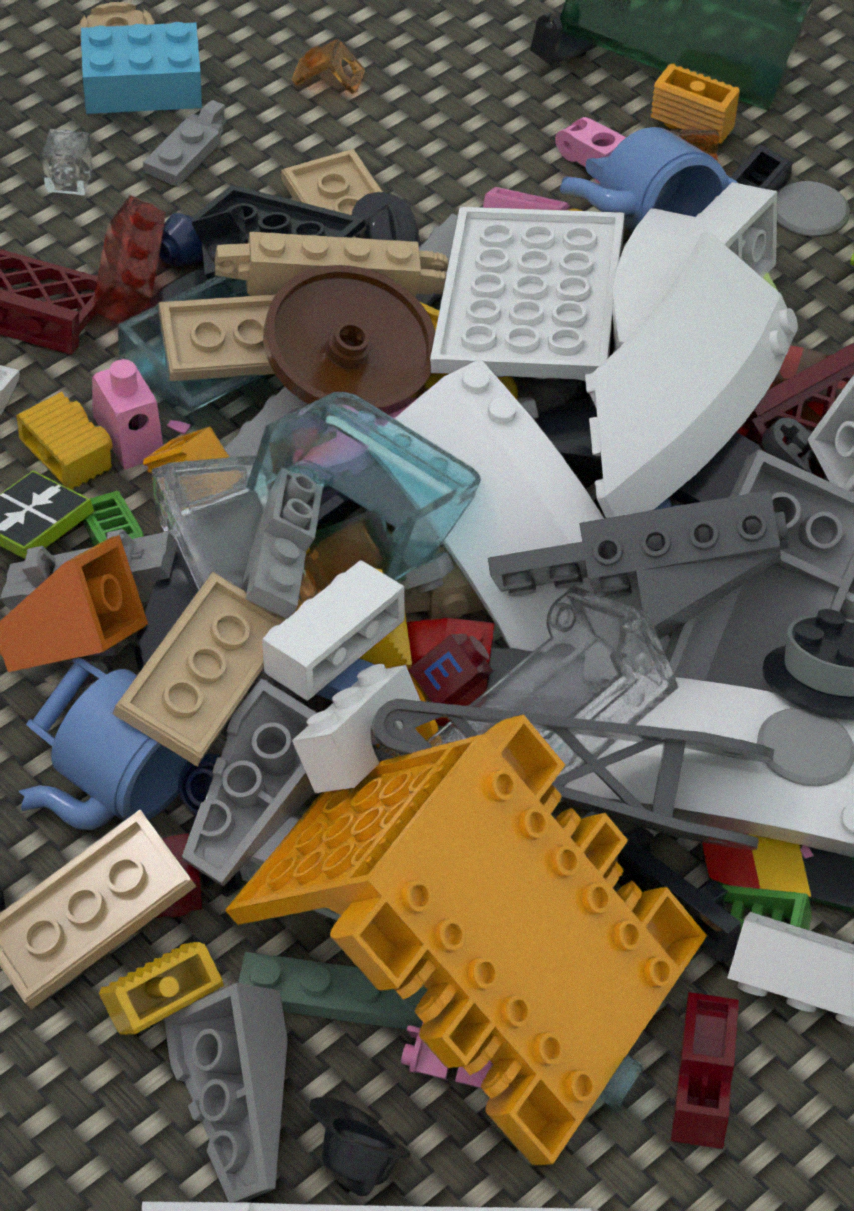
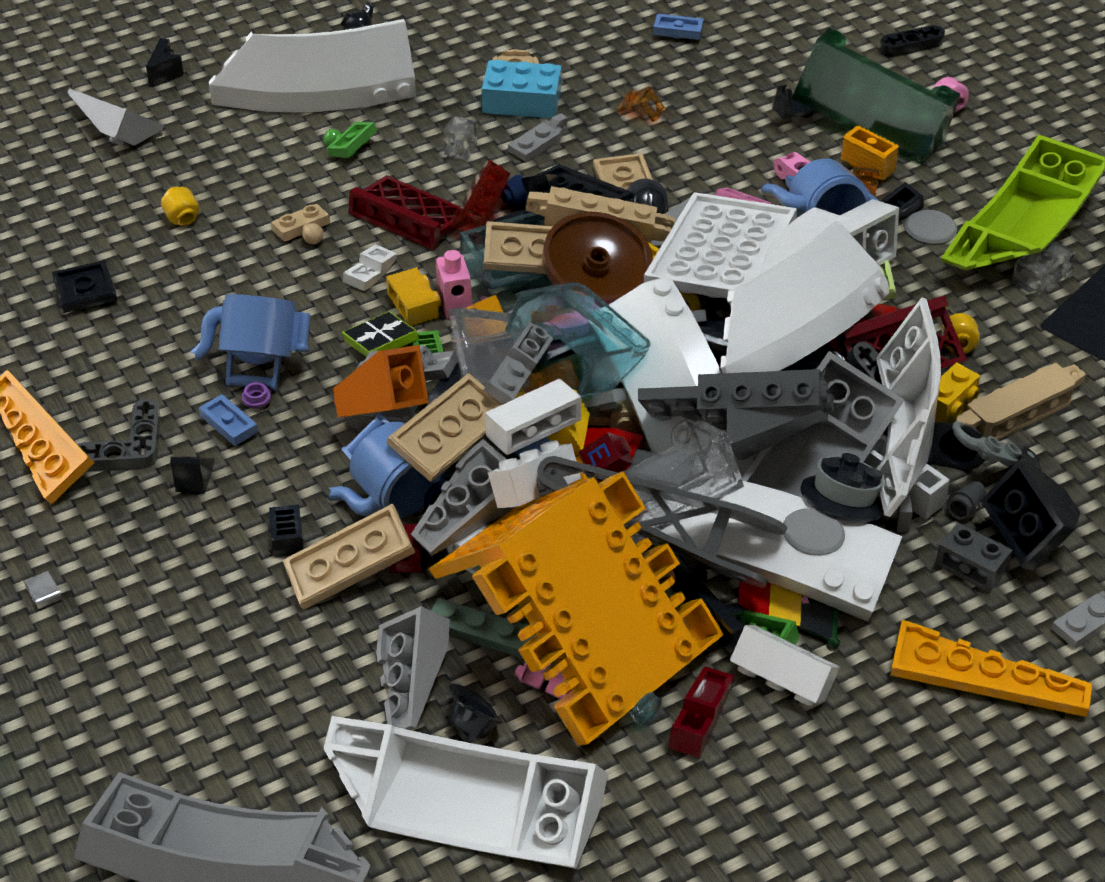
camera: 15 degrees right, 5 degrees down
yellow brick [99,942,224,1035] -> none

